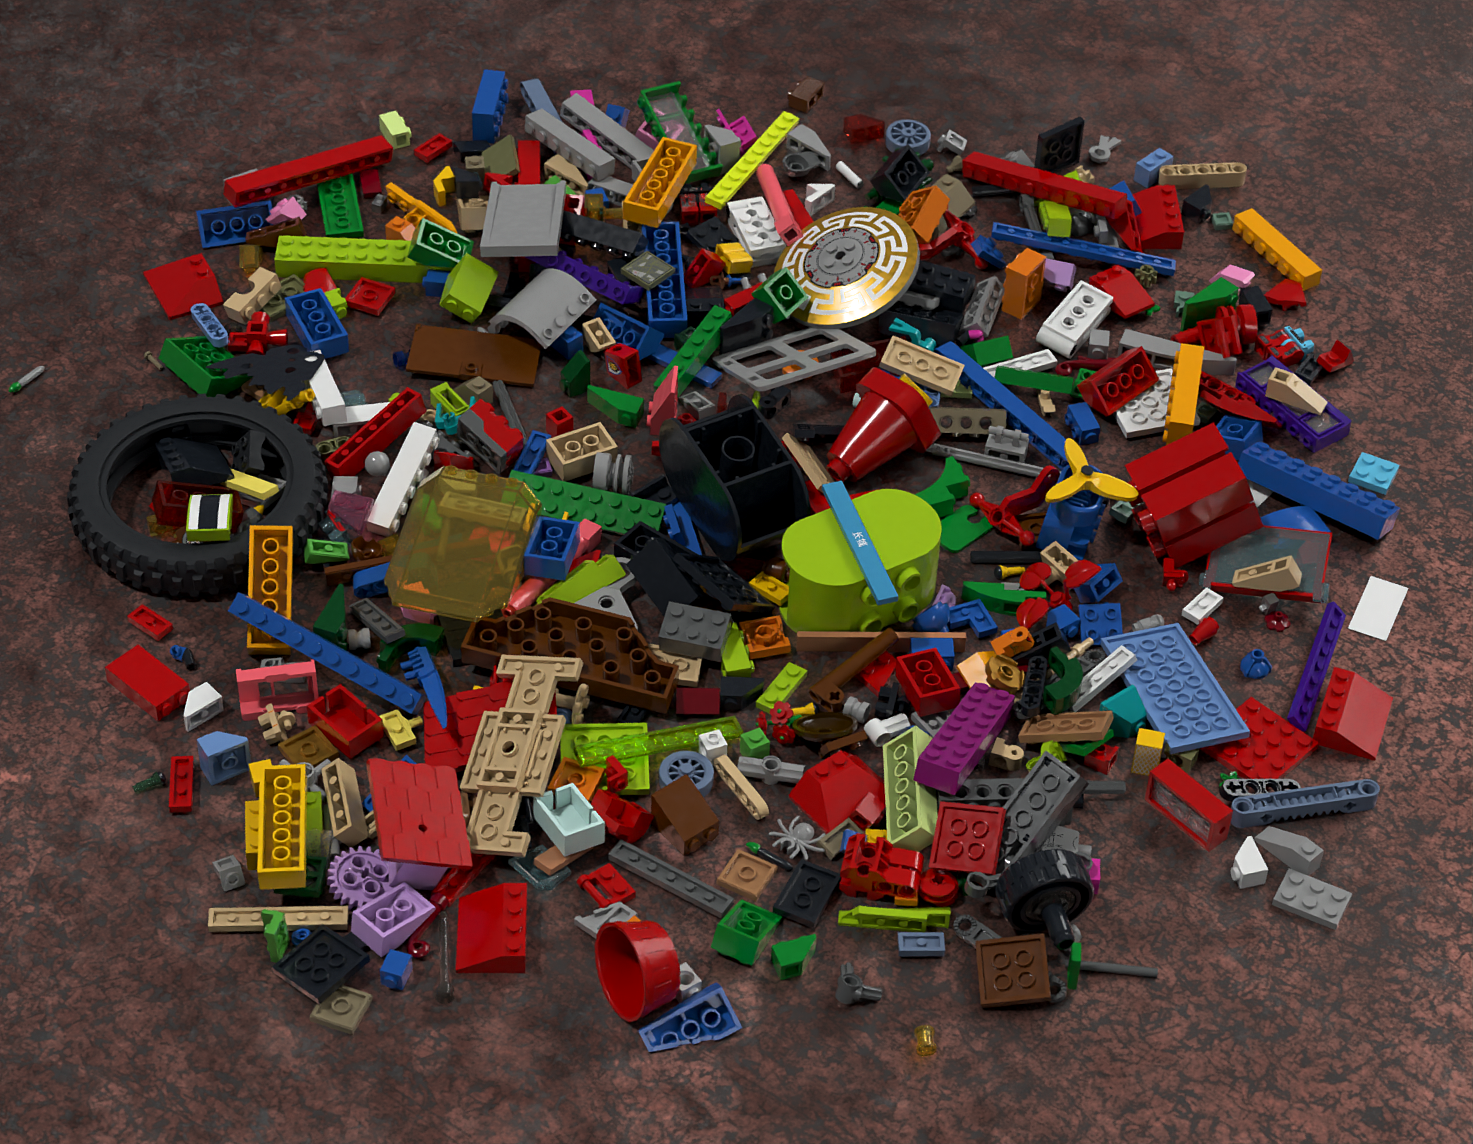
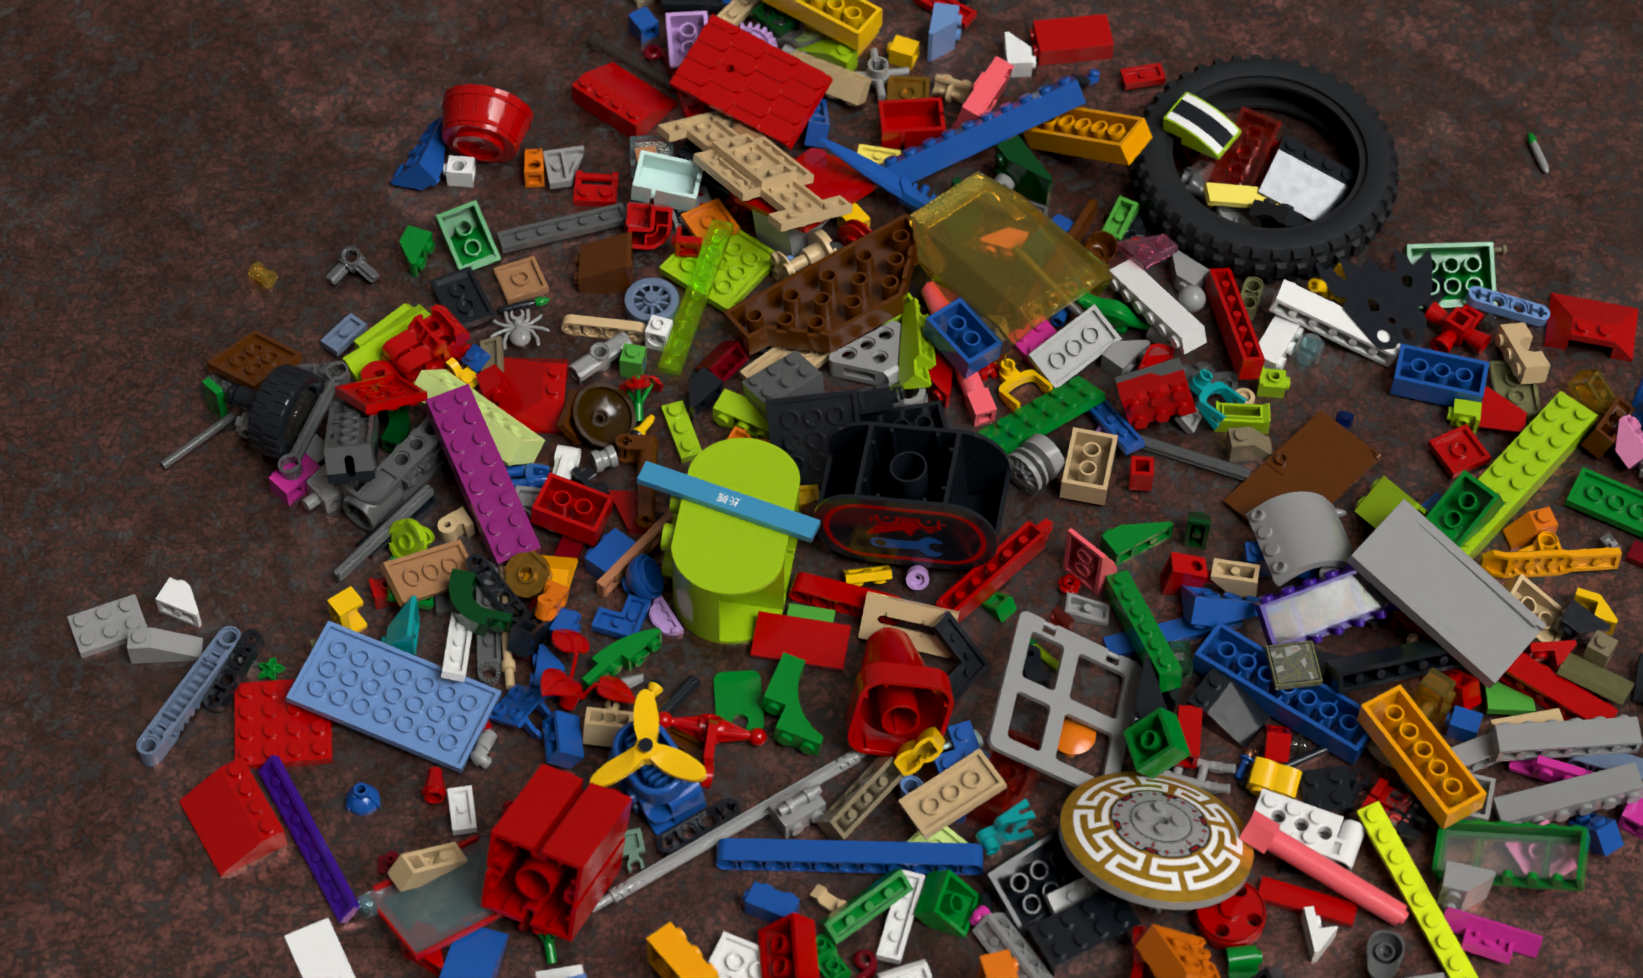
camera: 130 degrees right, 10 degrees up
red brick [1145,759,1233,852] -> none

